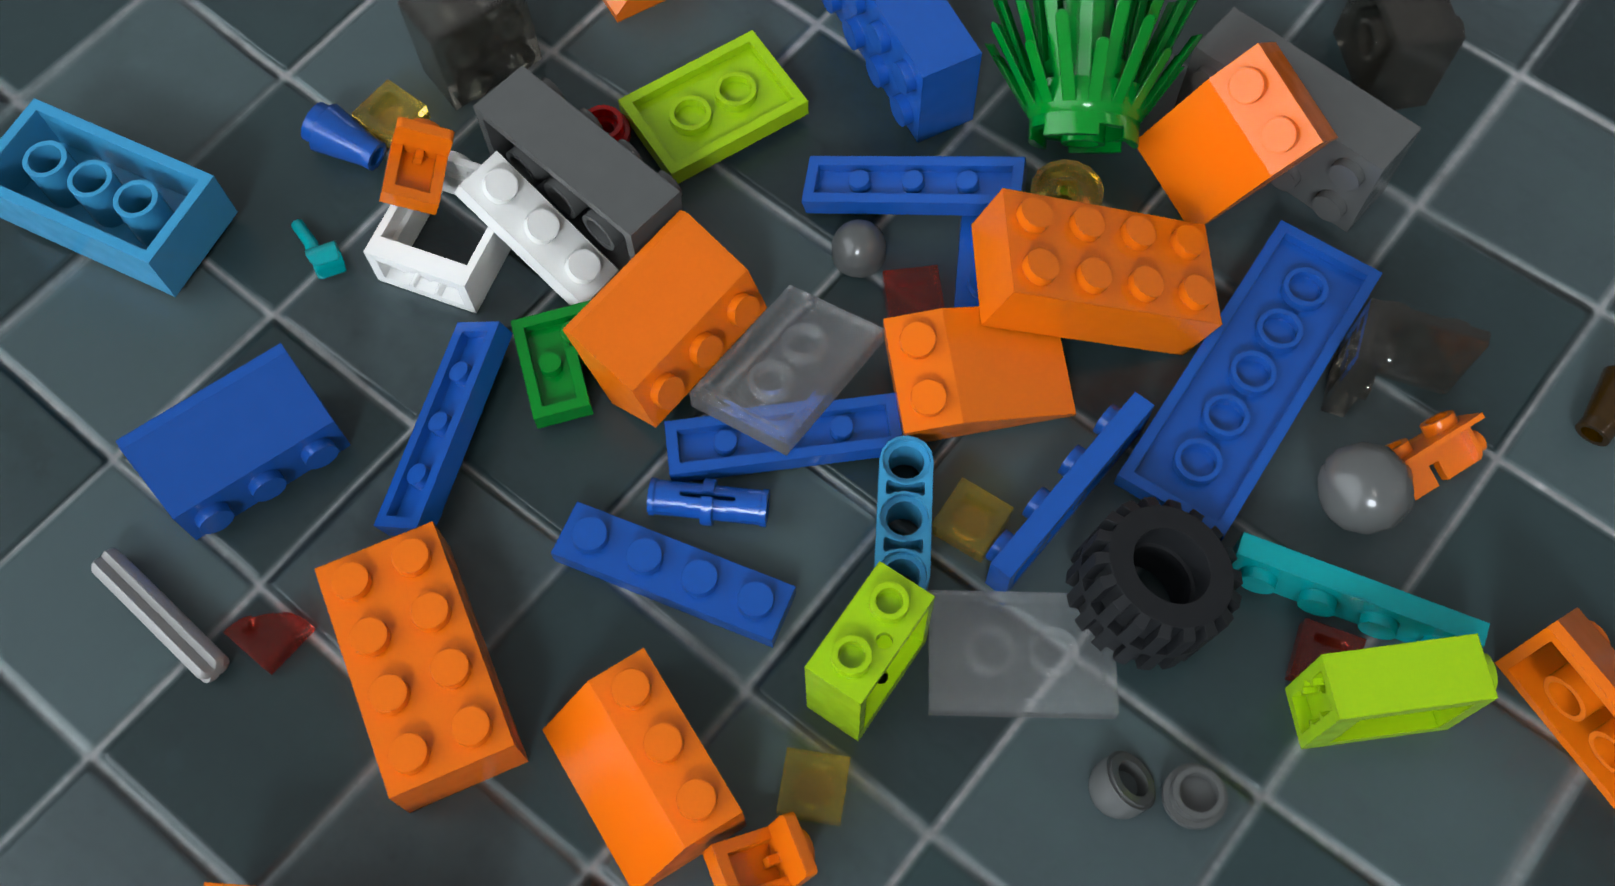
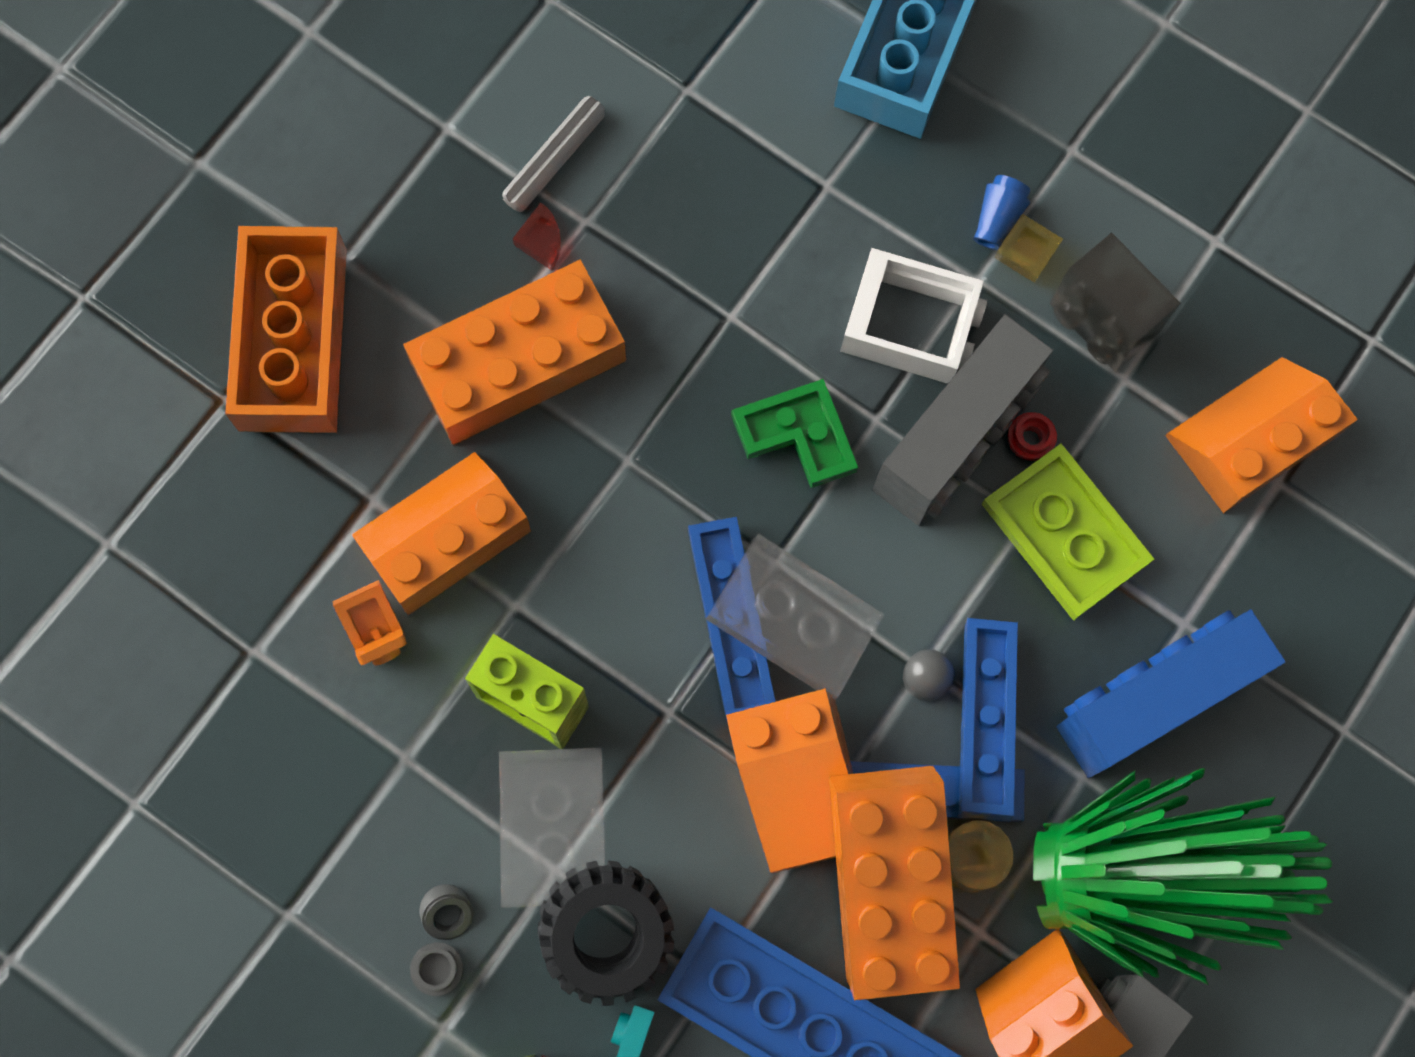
camera: 80 degrees right, 10 degrees up
blue slope [115,343,351,540] -> none
teal hand [291,219,347,279] -> none
blue plate [373,321,513,536] -> none
orange bracket [379,117,455,215] -> none
white plate [454,151,619,305] -> none
blue plate [551,501,796,648] -> none
orange slope [562,210,767,428] -> none
blue pin [647,477,770,528] -> none
clear yellow plate [776,747,851,826] -> none
dark azure beam [874,435,934,591] -> none
clear red tile [882,265,945,318] -> none
clear yellow plate [932,477,1014,563] -> none
blue plate [985,392,1155,597] -> none

